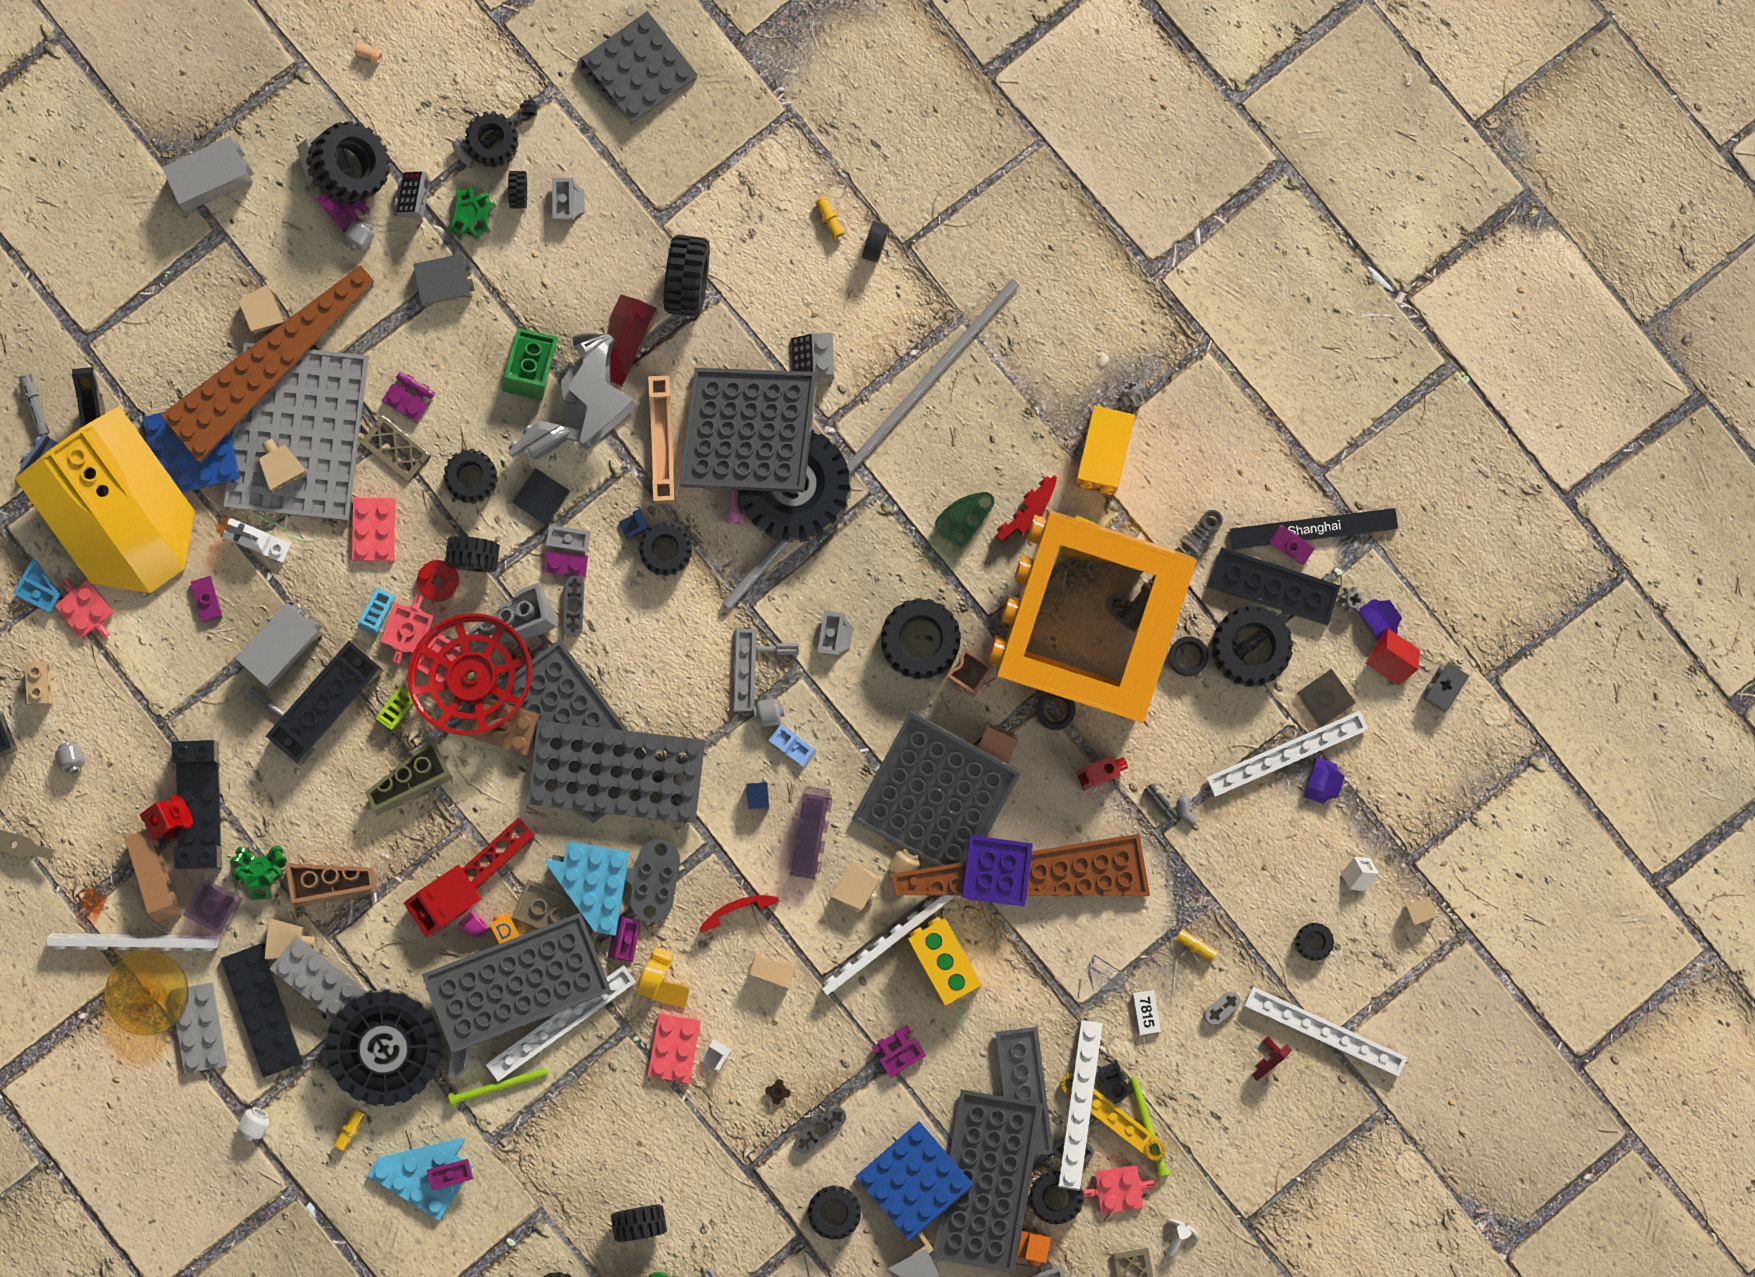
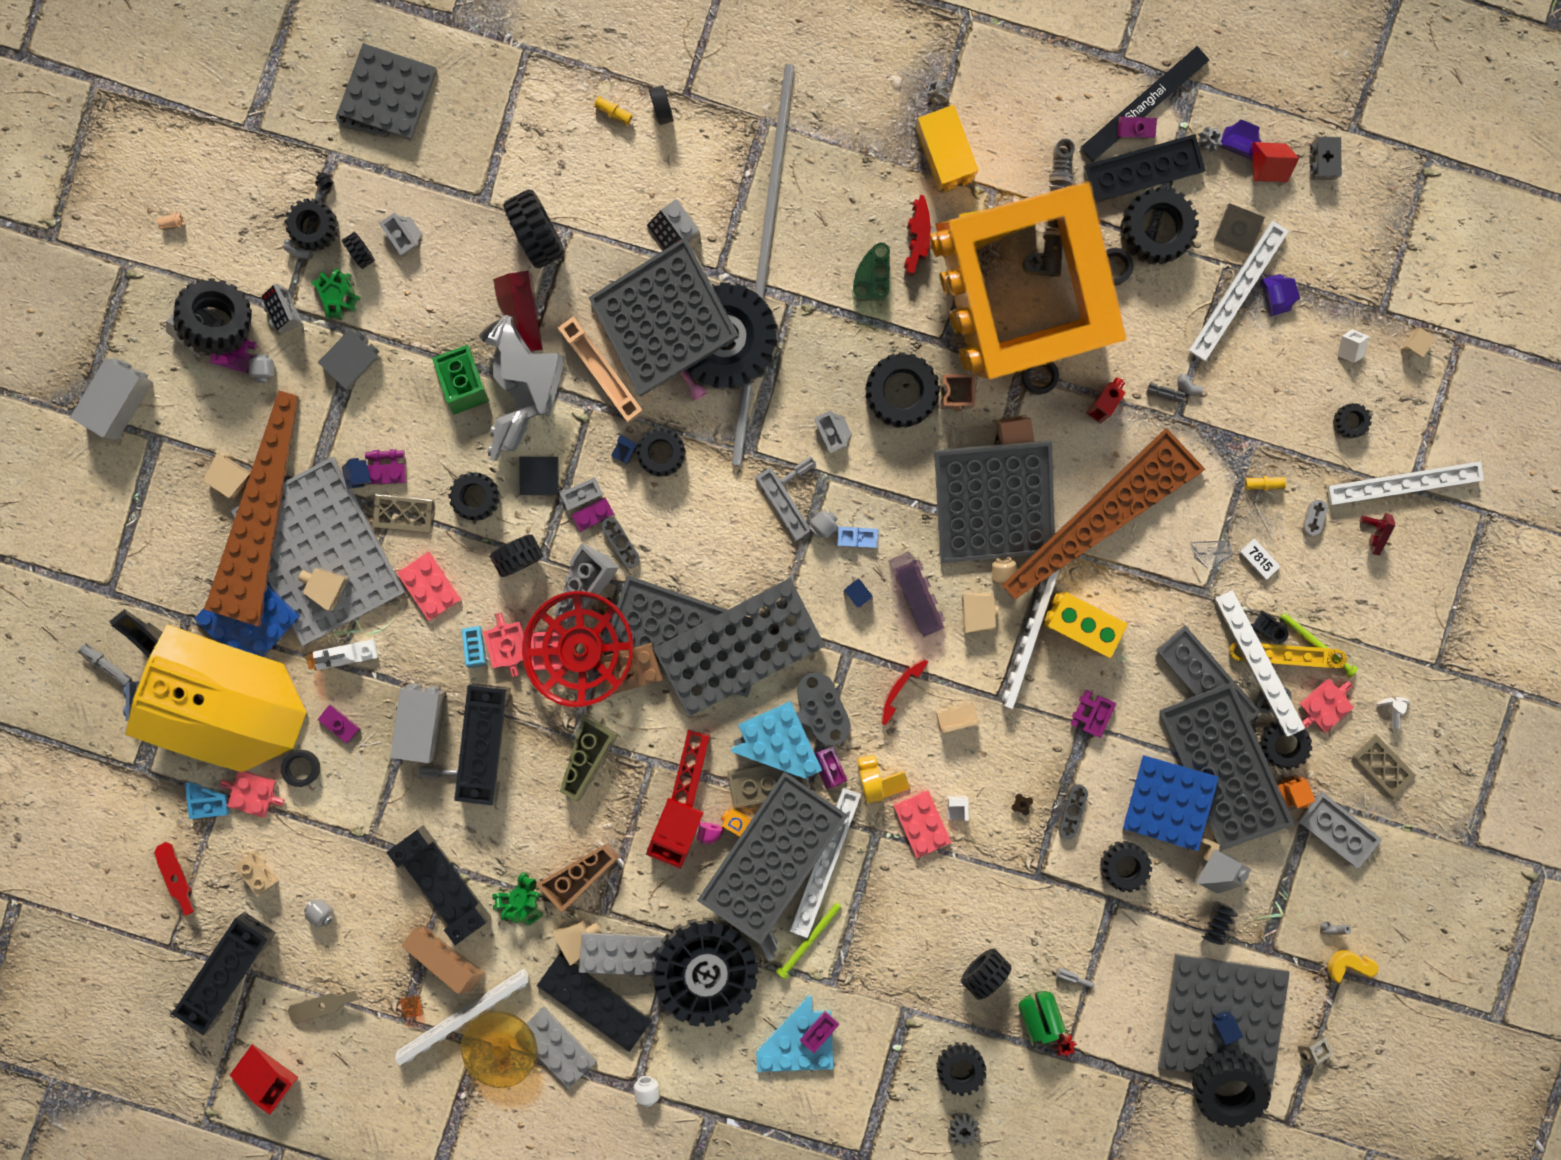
camera: 30 degrees left, 5 degrees up
red piece [139,795,193,841] -> none
clear purple brick [183,878,244,935] -> none
yellow pin [333,1108,367,1151] -> none
lime slope [375,685,413,731] -> none
red plate [417,560,459,602] -> none
dark purple plate [961,835,1033,907] -> none
none -> black tyre [281,750,320,787]
none -> dark blue brick [342,458,371,489]

